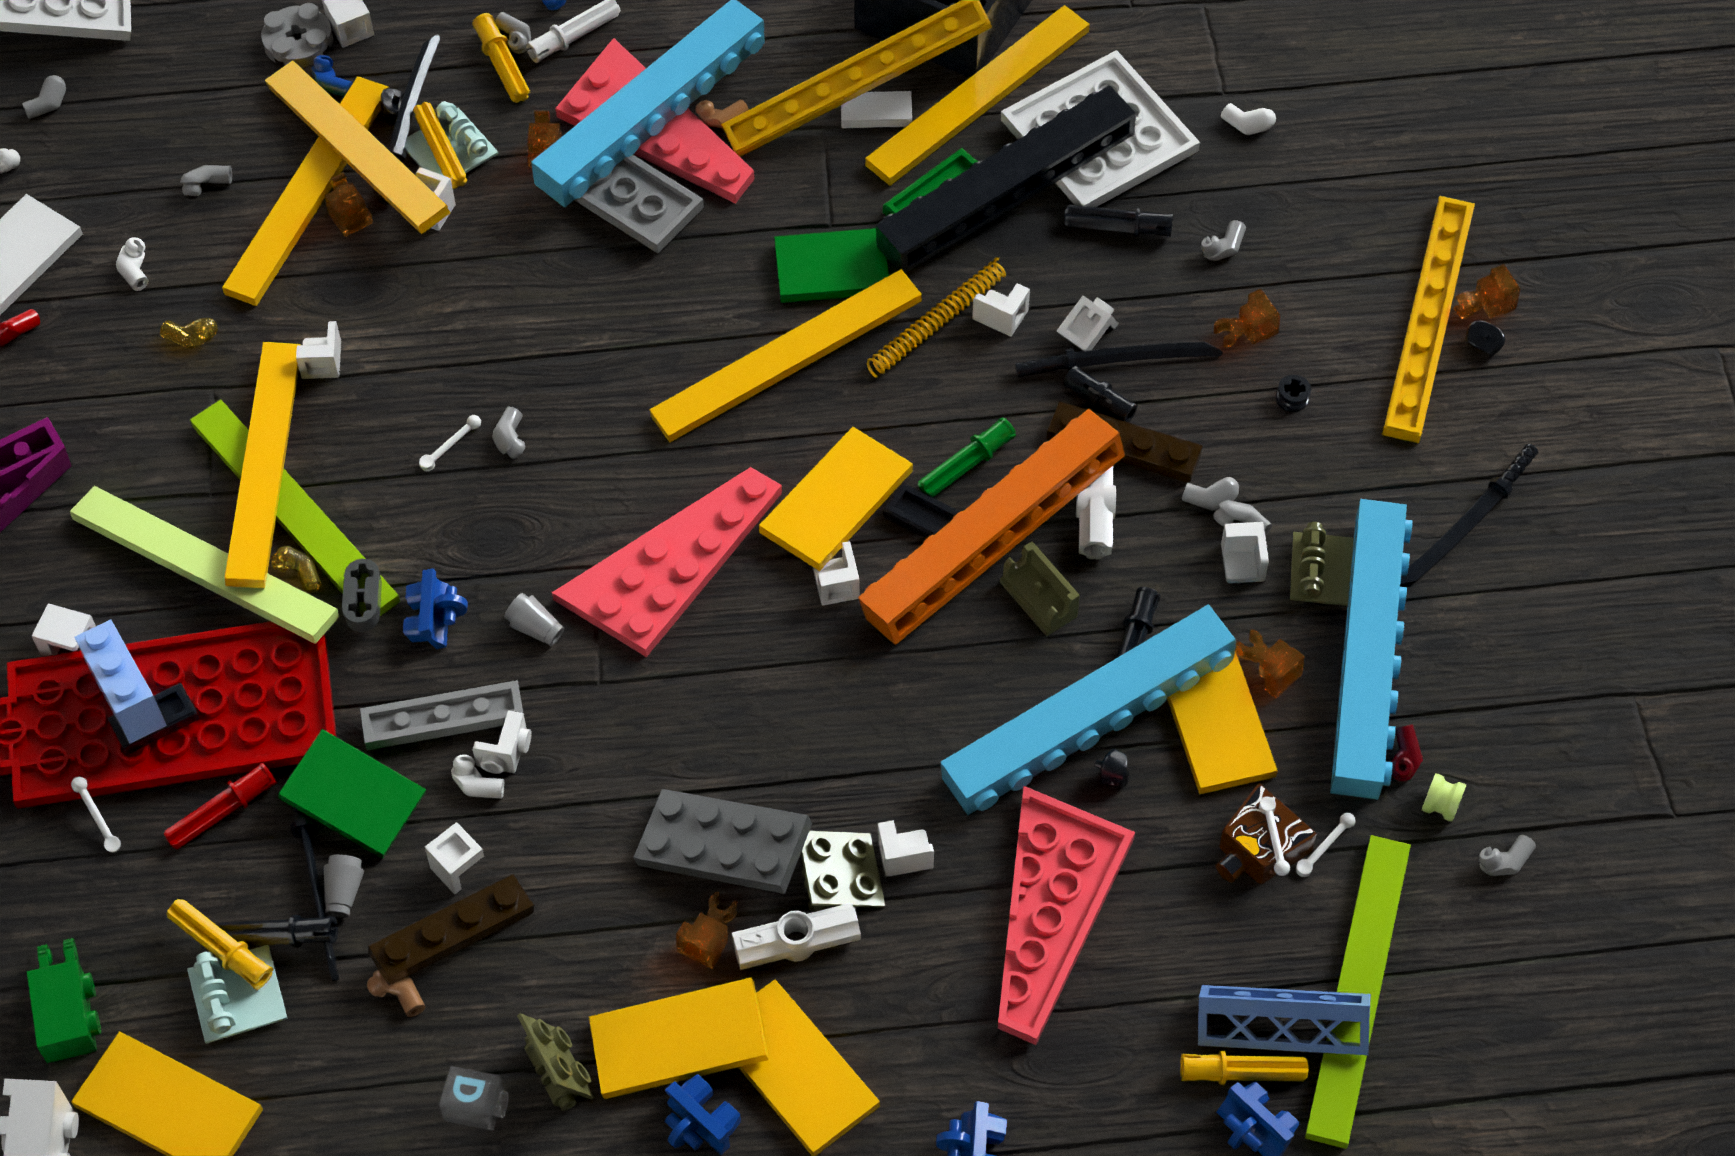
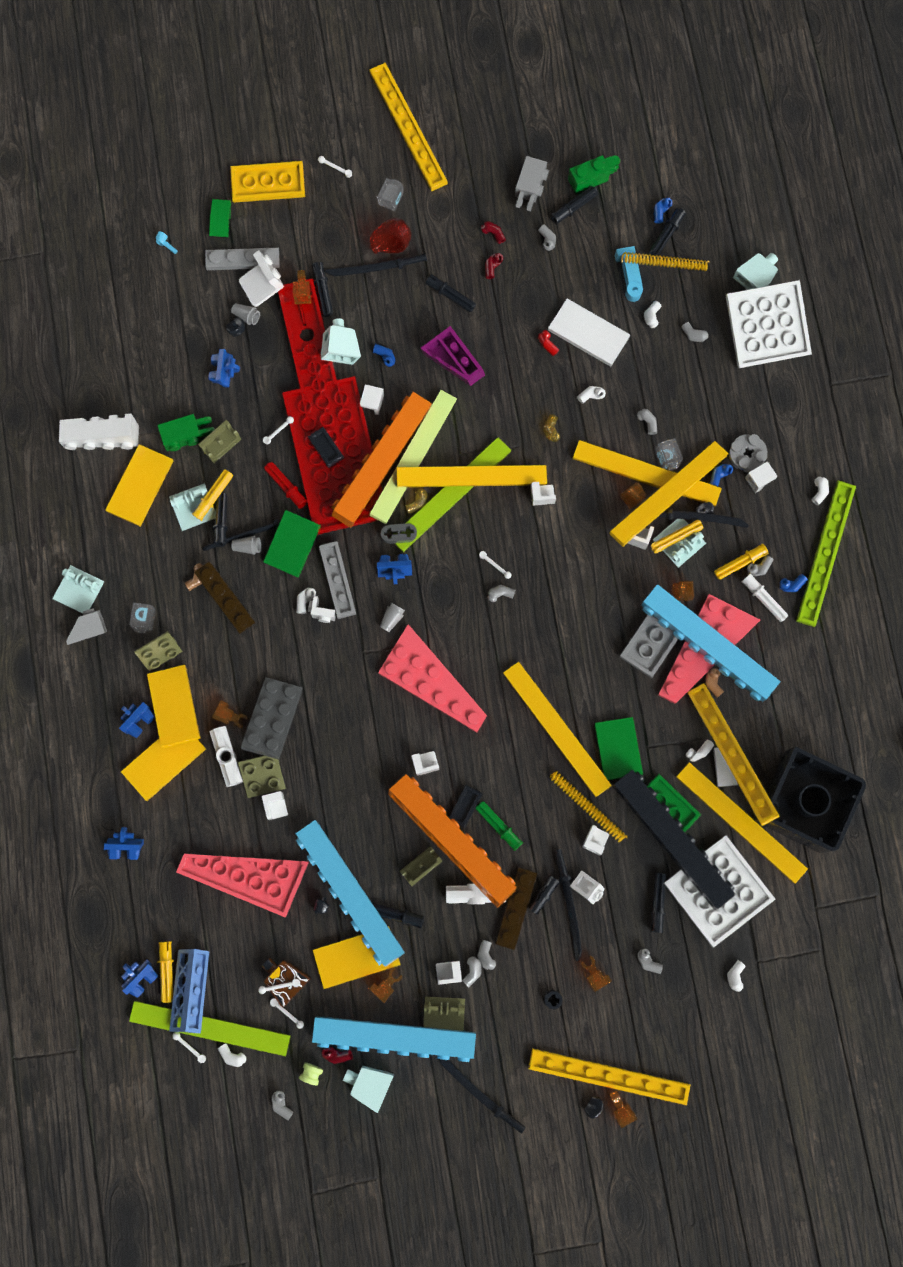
camera: 85 degrees right, 20 degrees up
light blue brick [74,619,167,743] -> none
white panel [425,822,484,894] -> none
yellow tile [759,427,913,571] -> none
none -> white hinge [172,1032,206,1063]
none -> olive hinge [198,420,242,463]
none -> white arm [217,1044,246,1067]
none -> orange brick [332,392,432,528]
none -> light aqua torso [343,1066,394,1113]
none -> clear brick [655,438,683,470]
none -> white arm [686,740,714,762]

